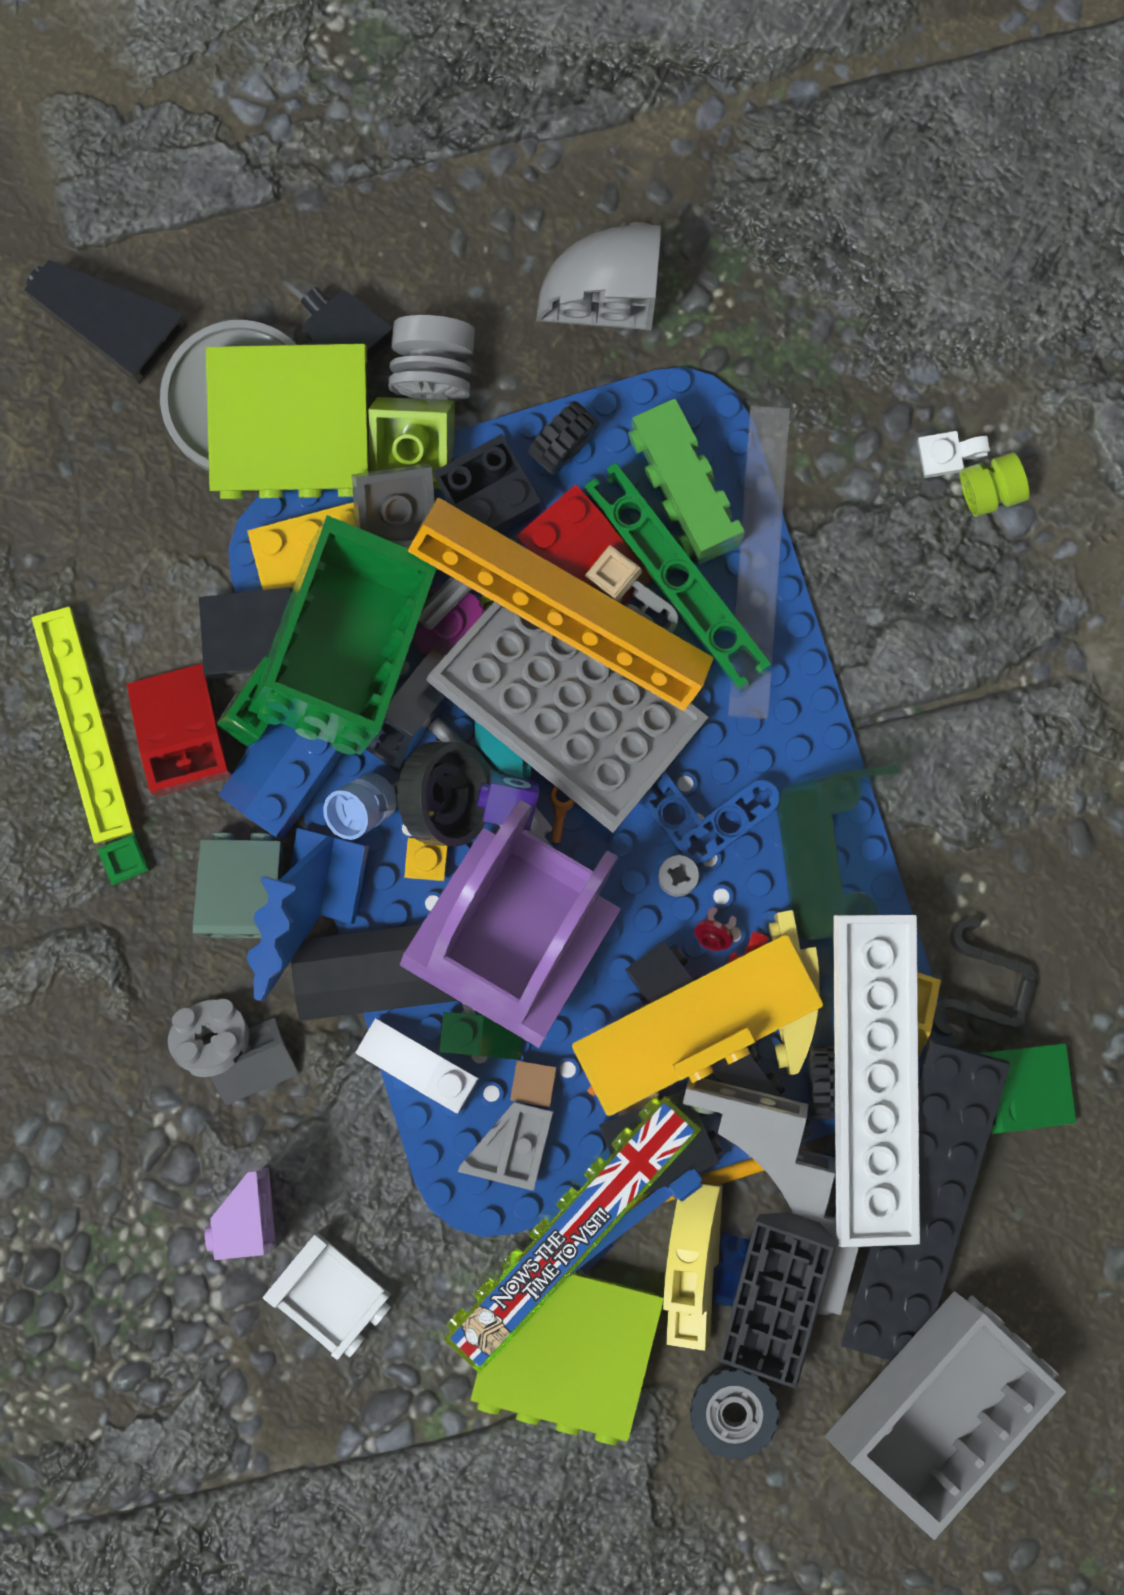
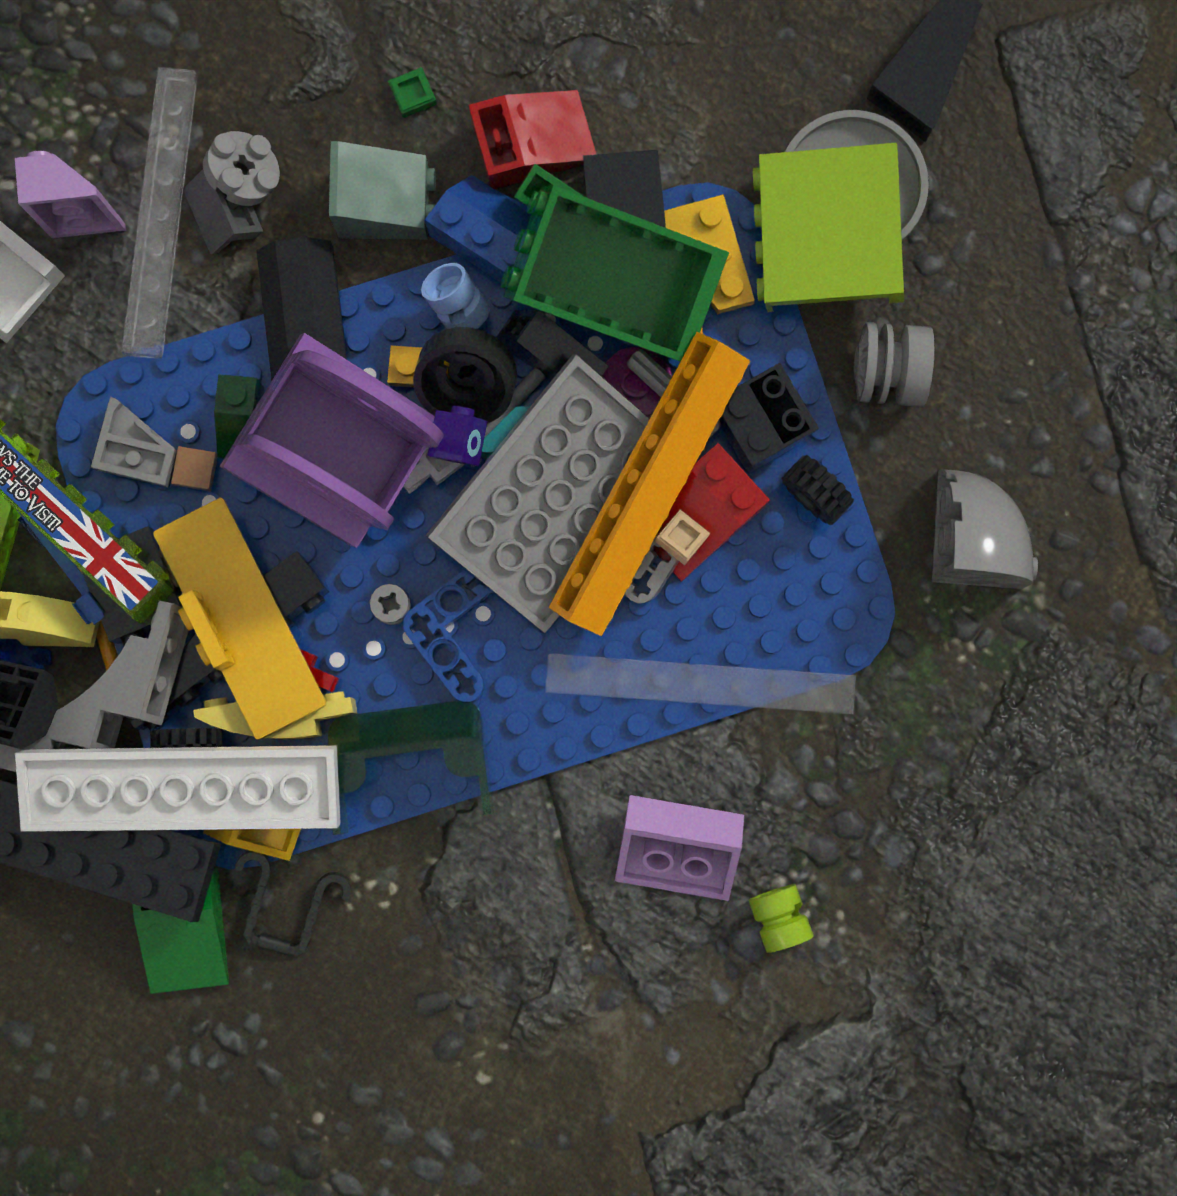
camera: 90 degrees right, 0 degrees up
neon yellow plate [31,607,135,844] -> none
blue piece [247,828,369,1001] -> none
black torso [301,287,393,362] -> none
dark grey plate [351,464,435,548] -> none
white slope [355,1018,479,1114] -> none
lime slope [369,397,455,489] -> none
orange hand [551,787,574,843] -> none
green piece [584,462,772,694] -> none
bright green wedge [628,398,745,566] -> none
dark red plate [694,907,736,951] -> none
white plate [917,431,990,478] -> none
none -> clear tile [122,67,197,359]
none -> lavender slope [615,795,744,901]

